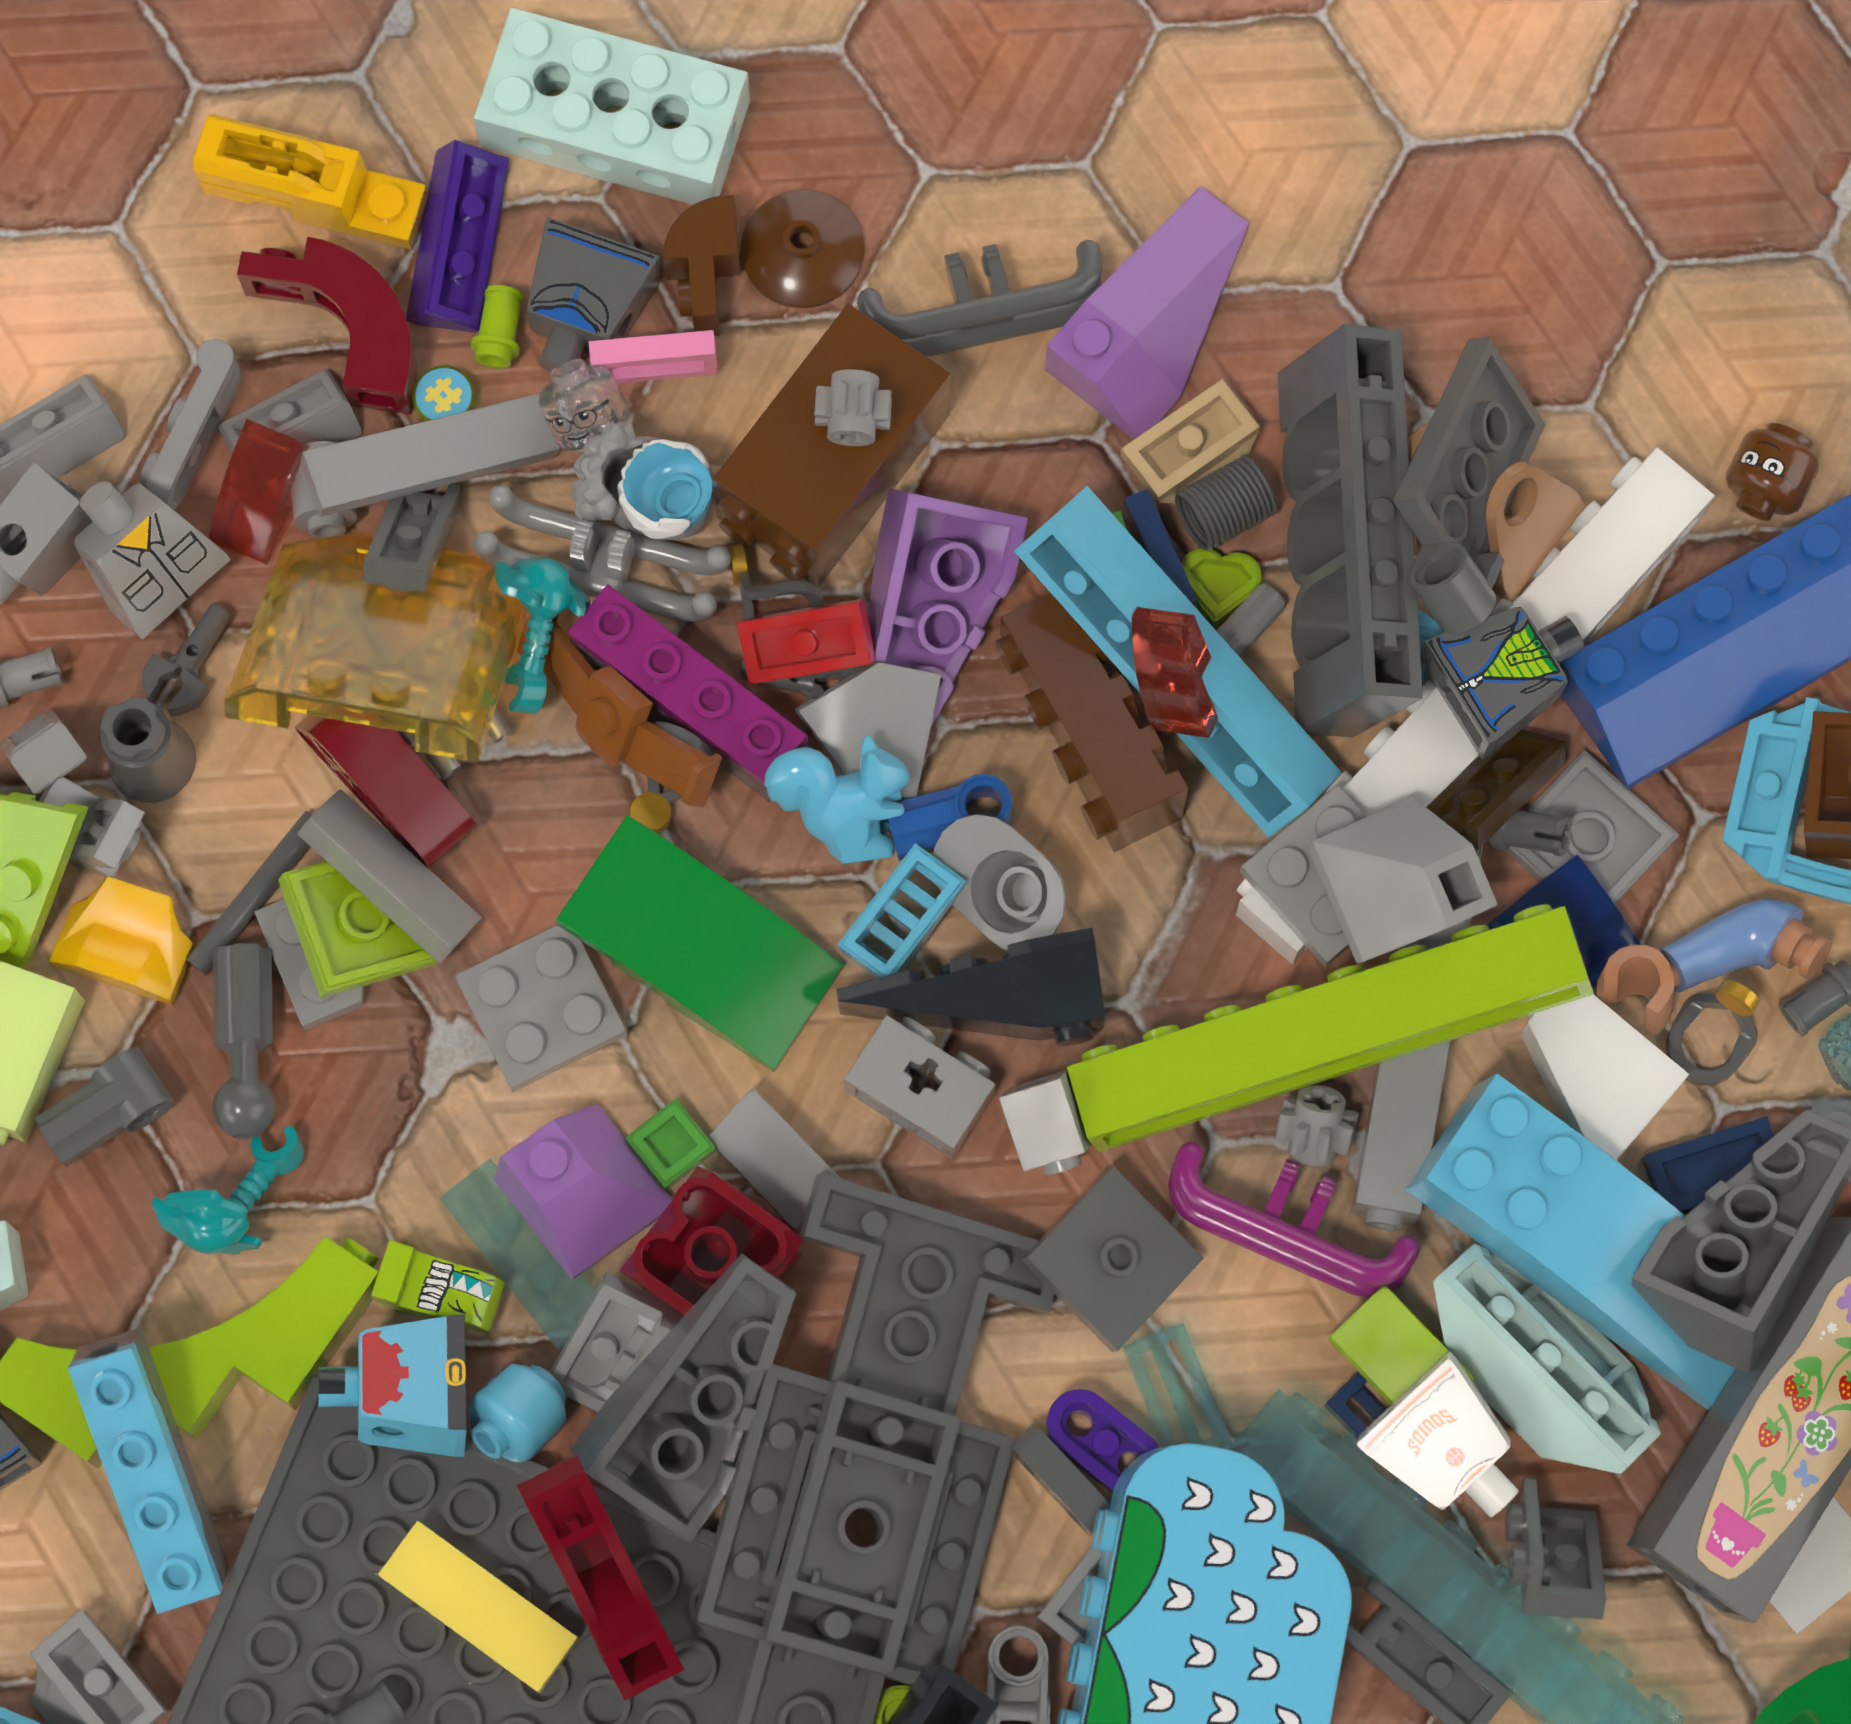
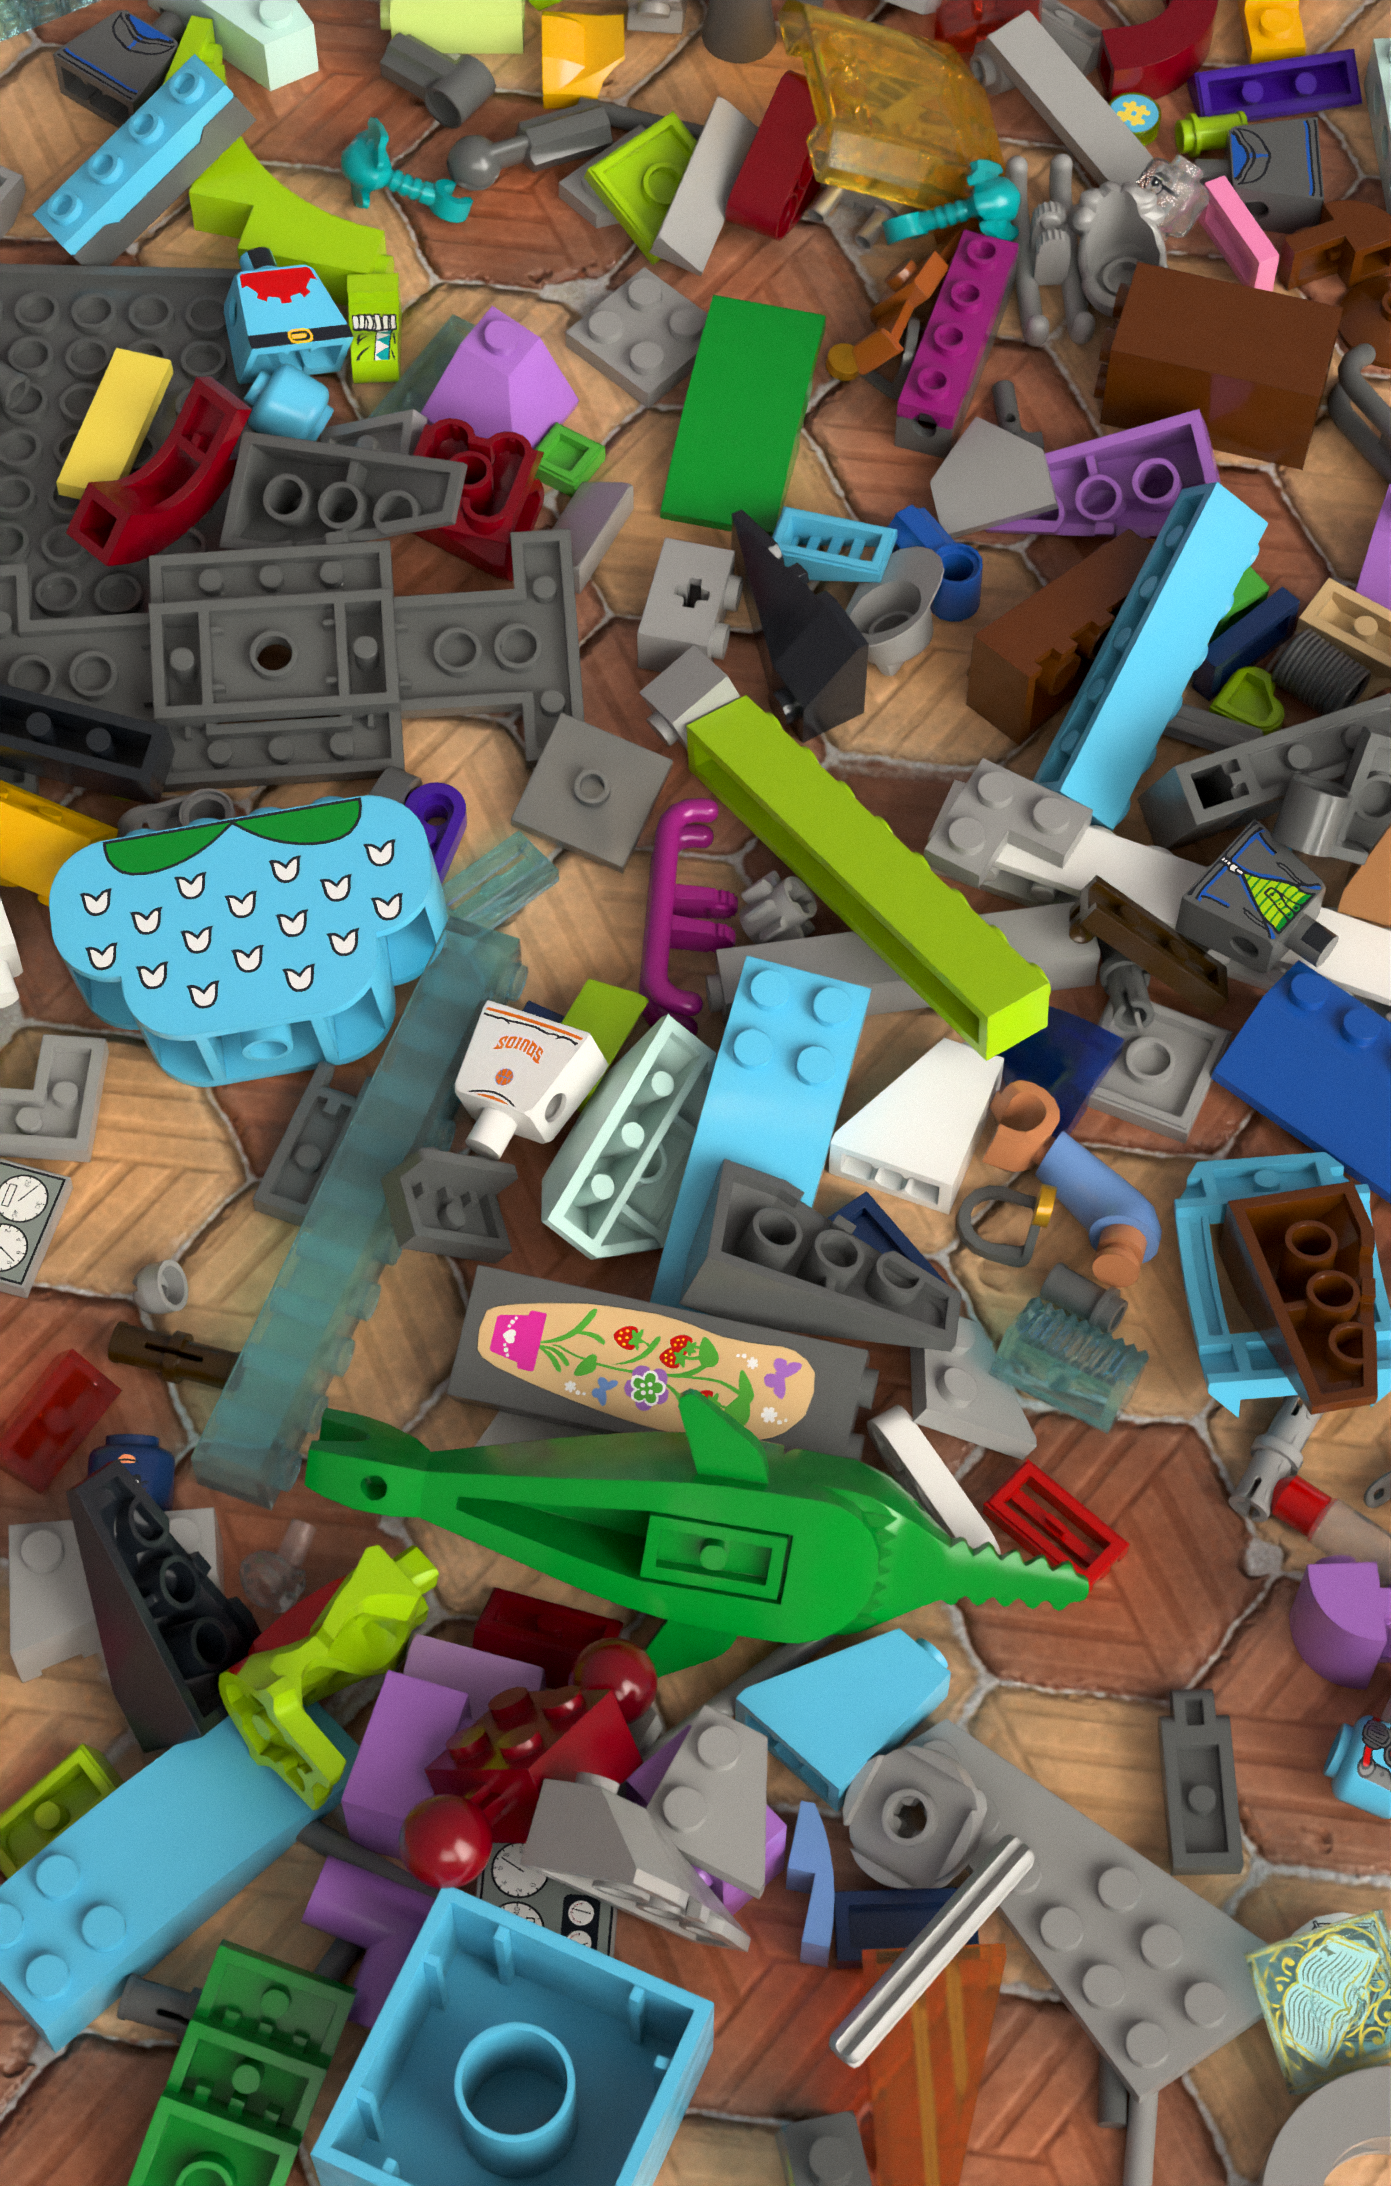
camera: 70 degrees right, 15 degrees down
dark grey hinge [363,484,463,593] -> none
medium azure hair [617,439,714,539] -> none
dark grey piece [728,543,825,619] -> none
red tile [737,598,876,685] -> none
medium azure animal [764,736,910,864] -> none
light grey gear [814,369,892,446] -> none
clear red slope [1132,607,1218,738] -> none
light grey slope [1306,797,1498,964] -> none

